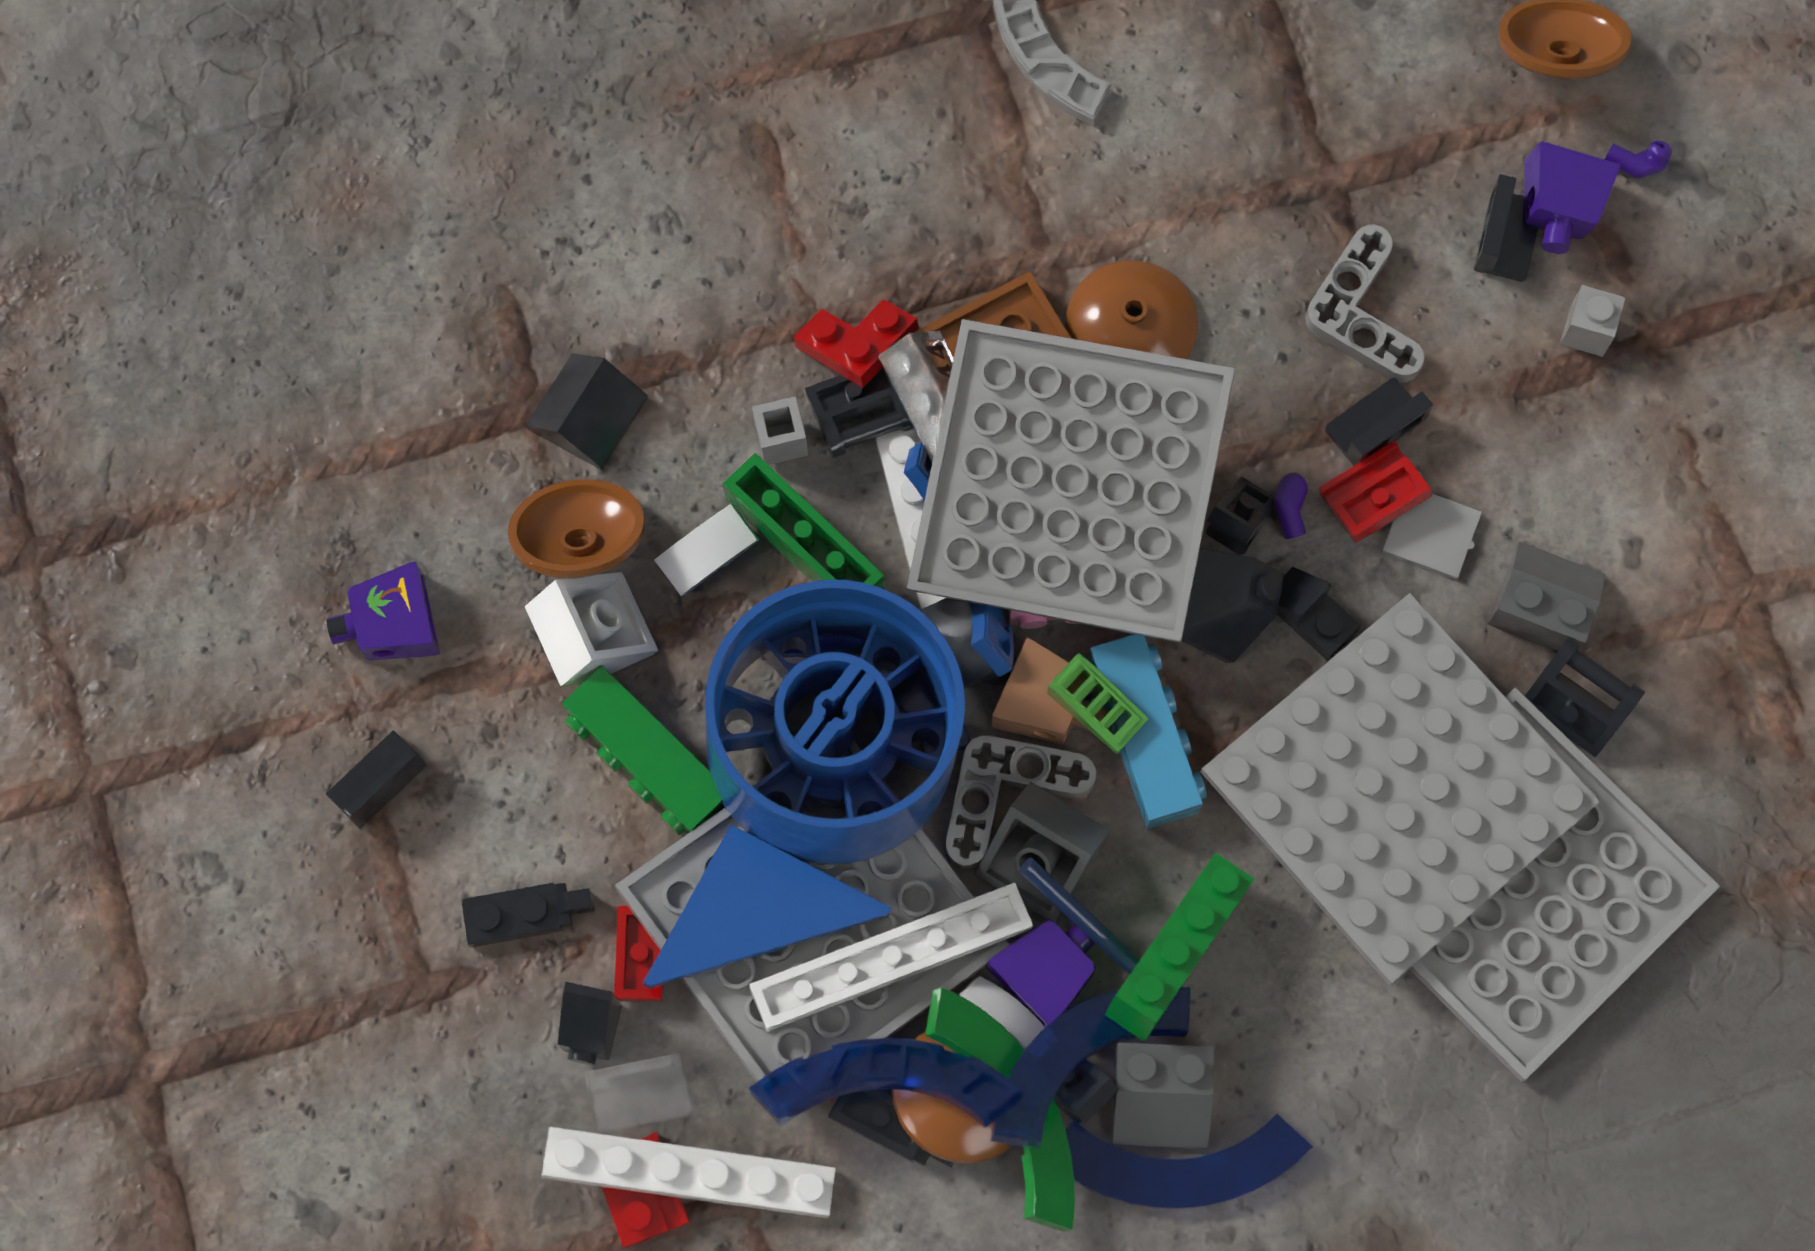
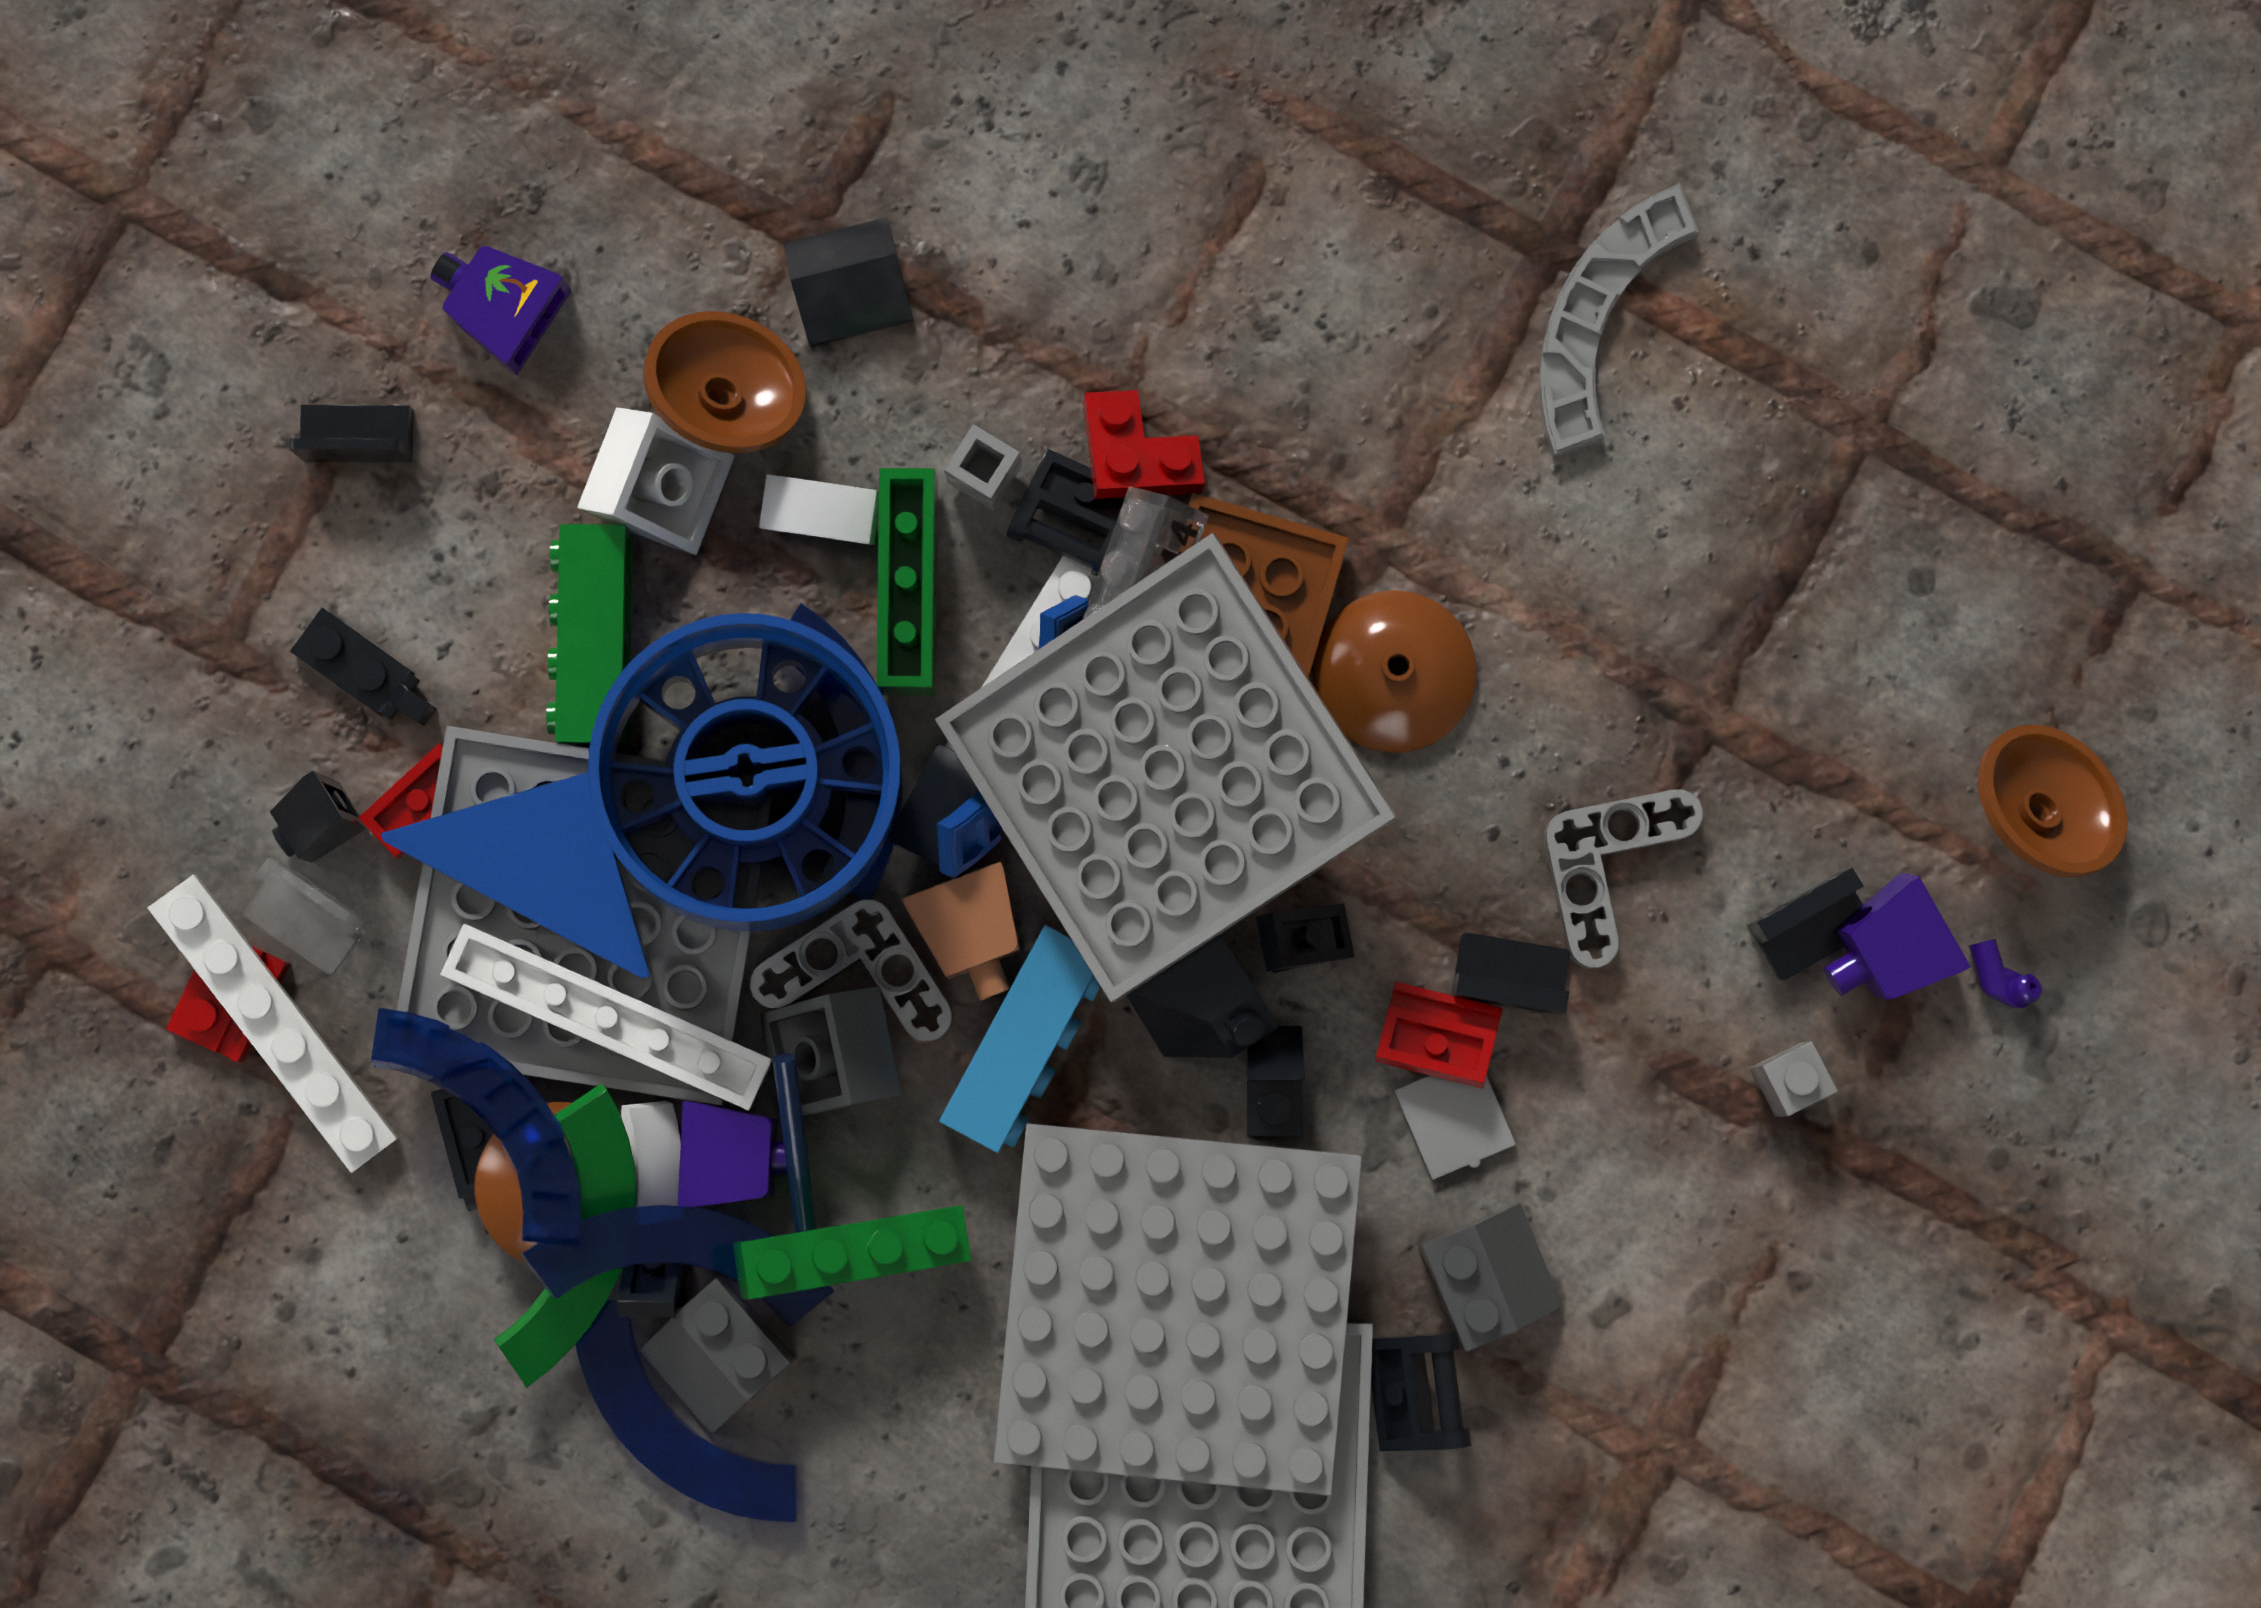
camera: 45 degrees right, 10 degrees up
bright green slope [1047,653,1148,754] -> none
dark purple arm [1273,473,1308,539] -> none

